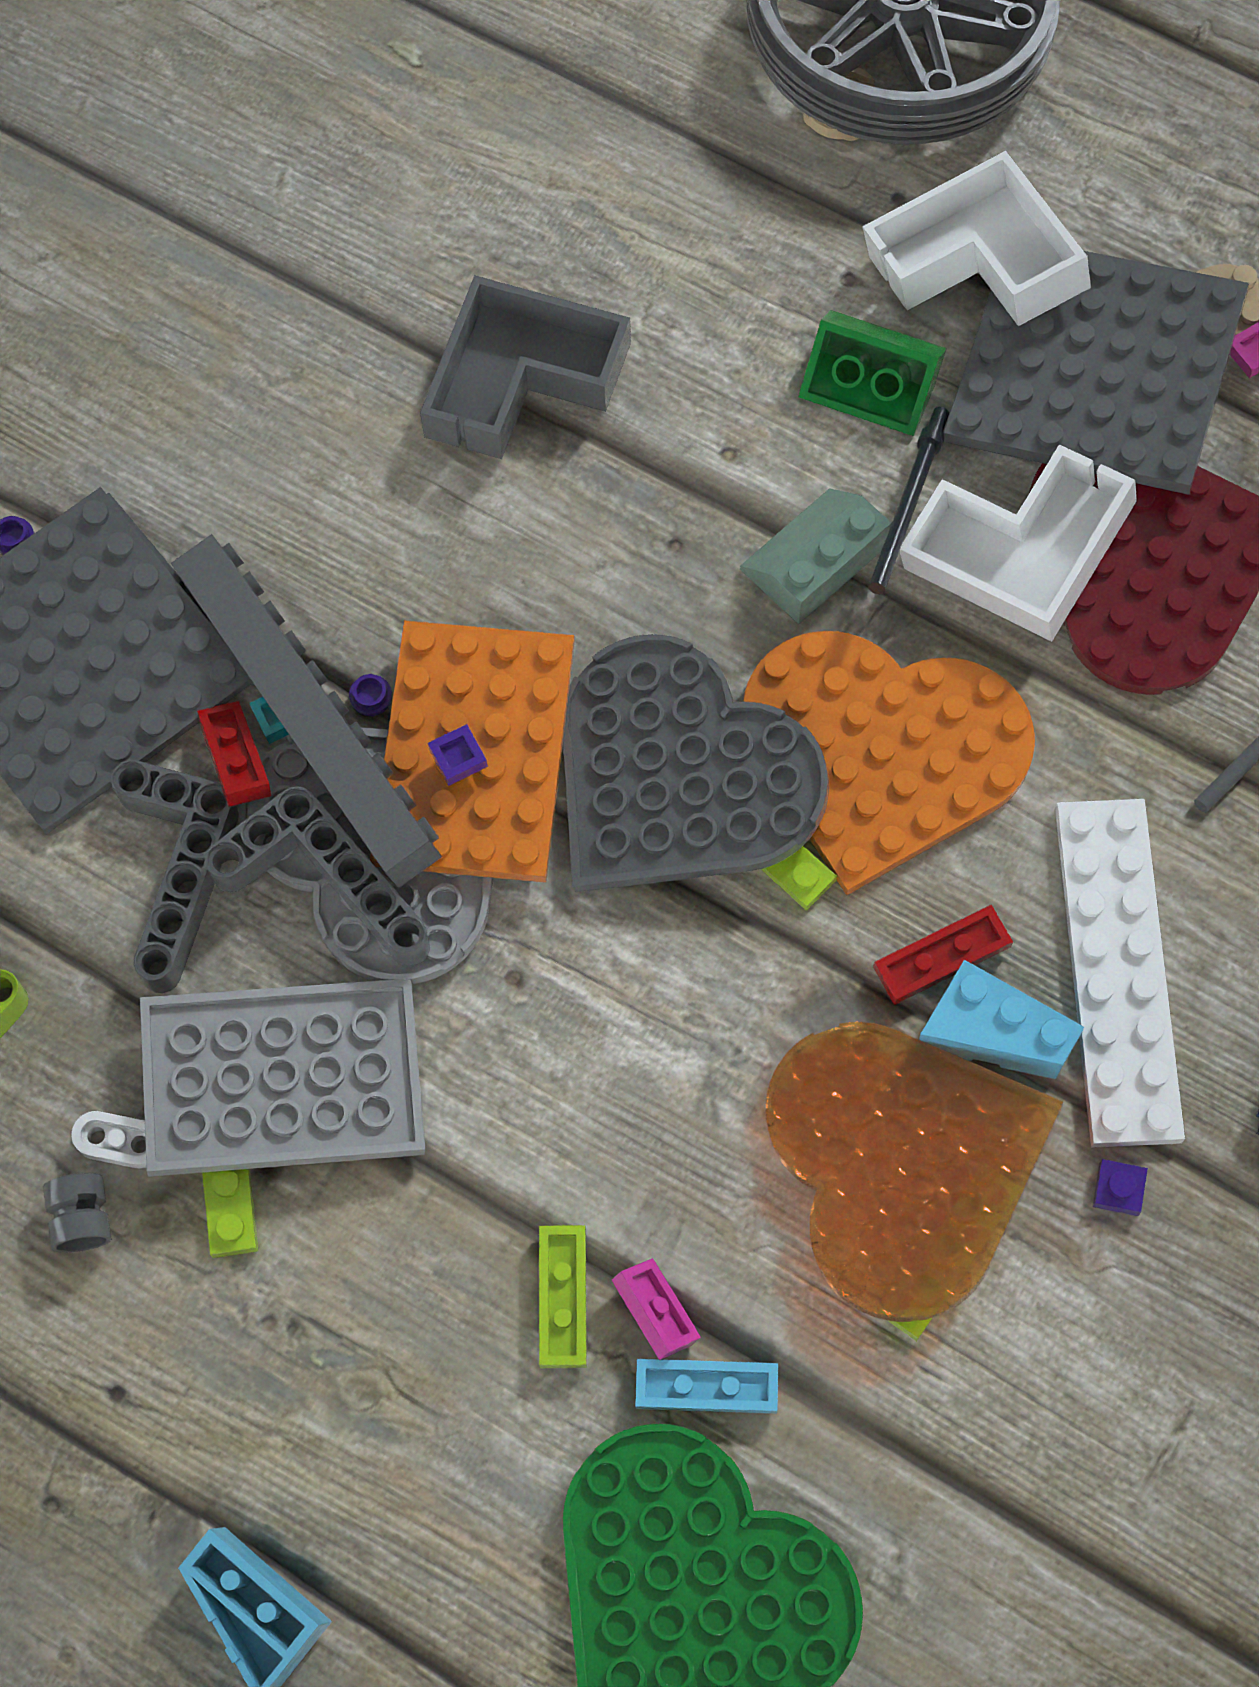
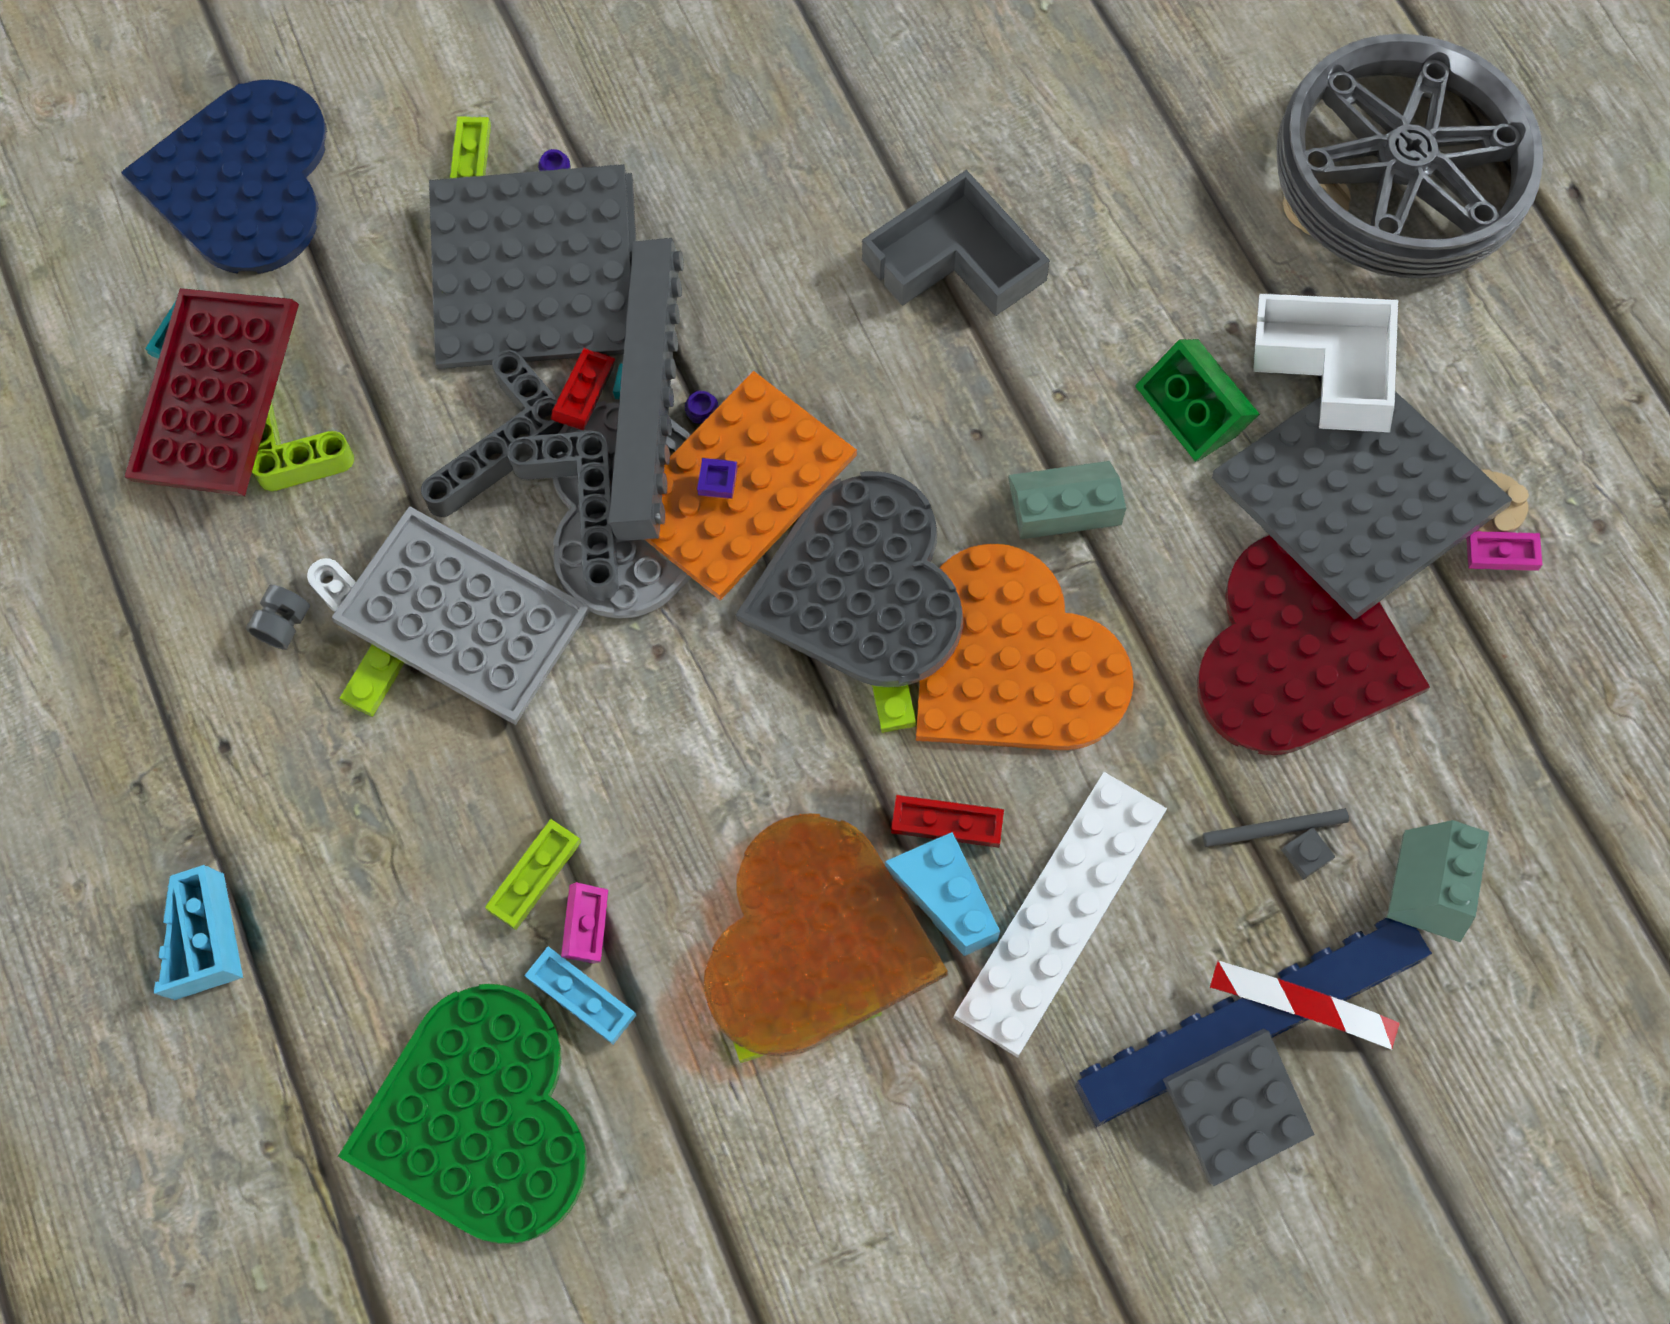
camera: 35 degrees right, 0 degrees up
black bar [868,406,949,595] -> none
white piece [900,445,1136,642] -> none
dark purple plate [1093,1159,1148,1216] -> none

